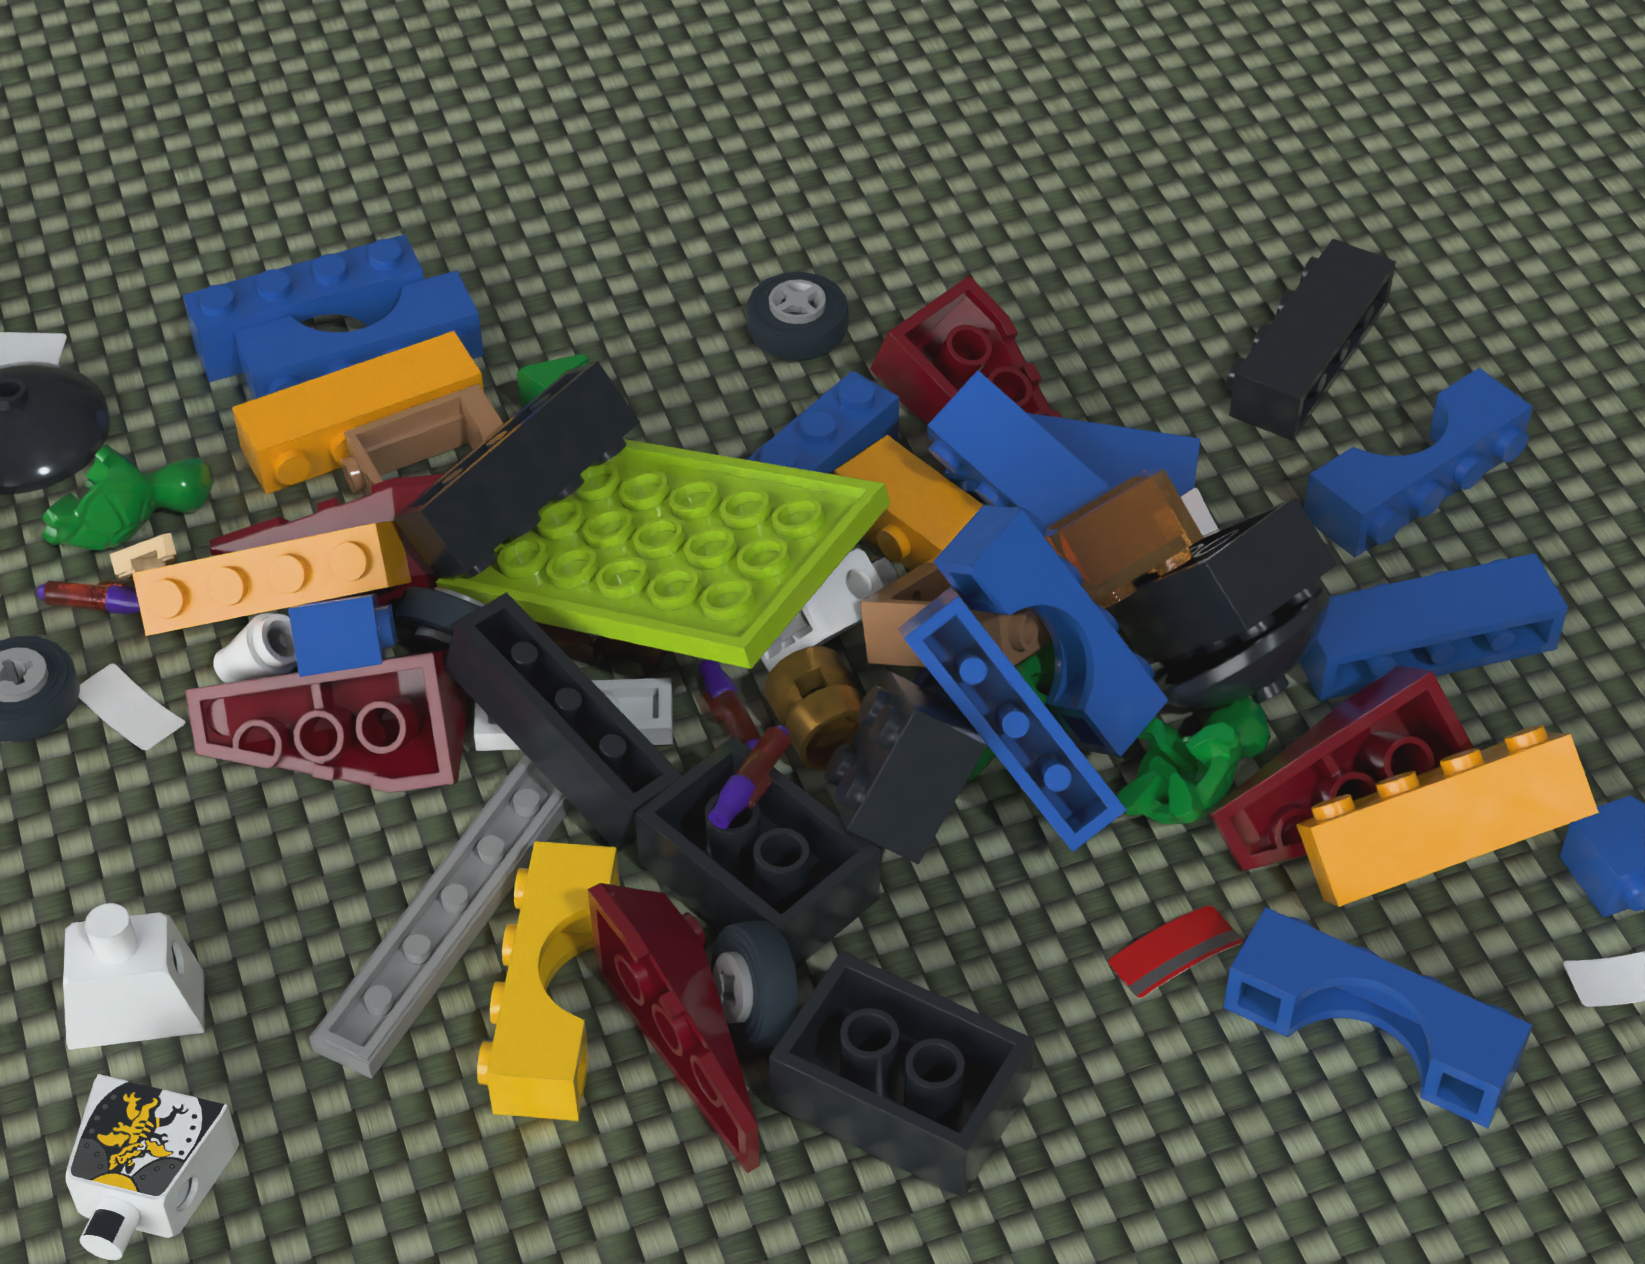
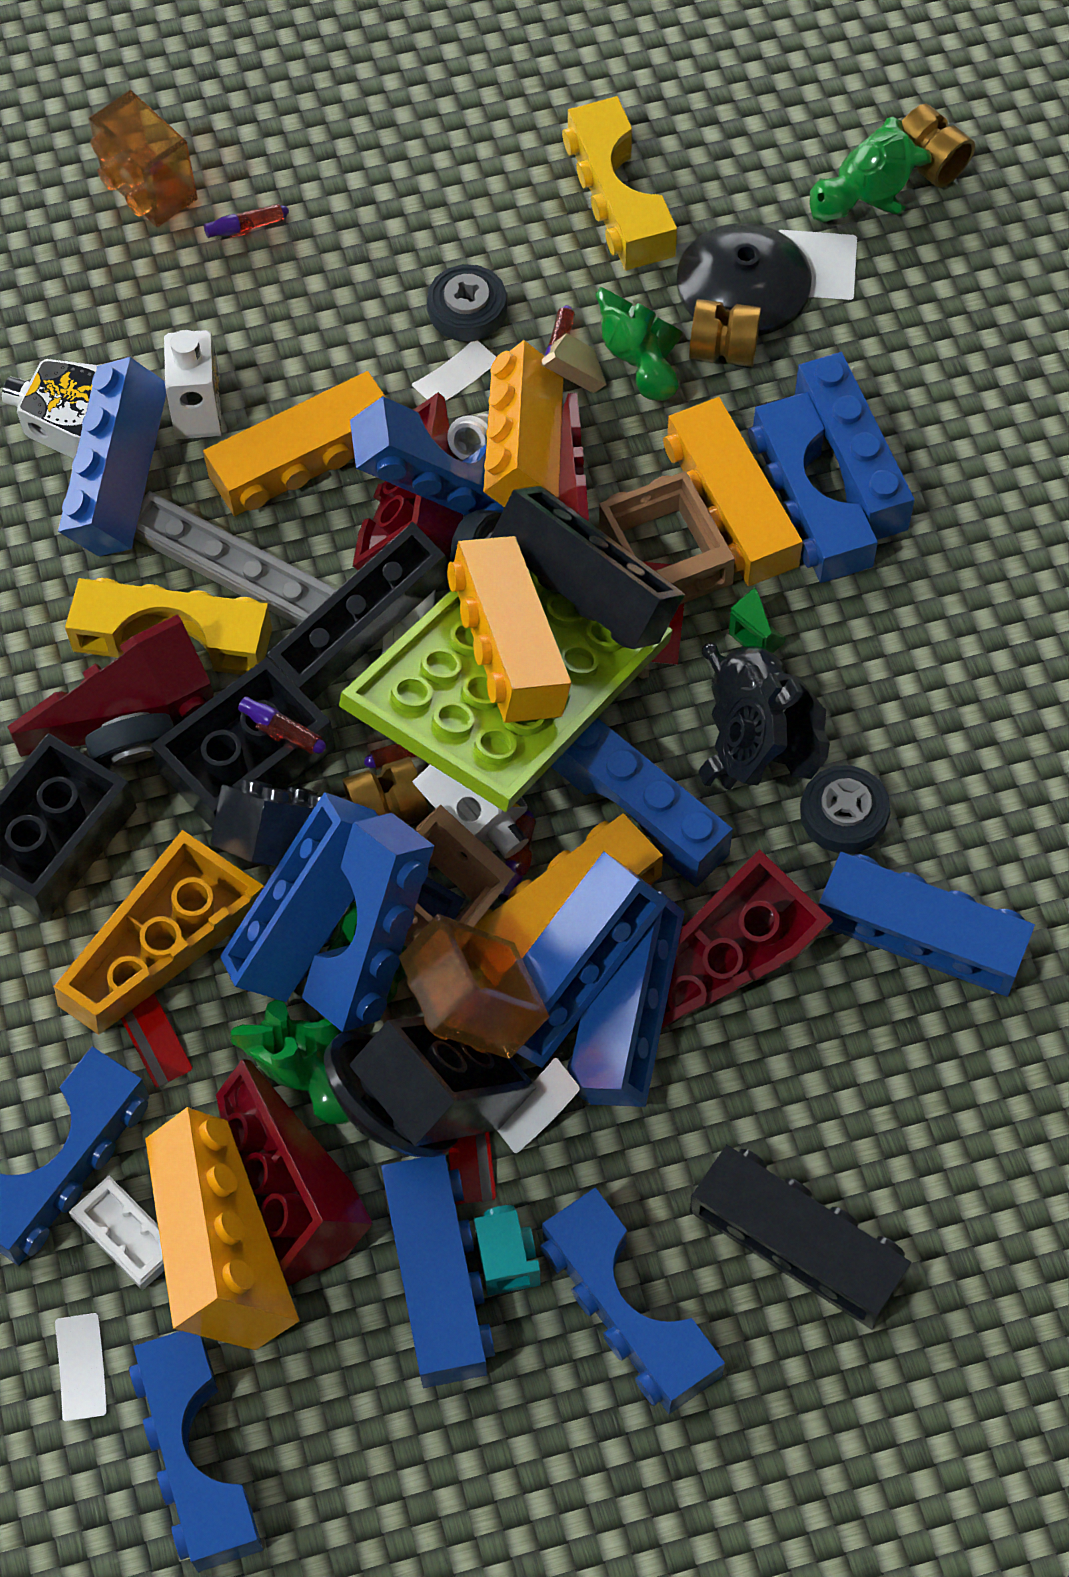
camera: 95 degrees right, 15 degrees up
none -> light orange wedge [54,830,264,1035]
none -> blue brick [58,357,166,556]
none -> white plate [69,1176,164,1291]
none -> light orange brick [203,371,386,517]
none -> light orange brick [447,536,571,723]
none -> teal brick [474,1205,541,1296]
none -> pearl gold wheel [689,299,761,367]
none -> black helmet [698,643,830,790]
none -> blue brick [818,851,1035,997]

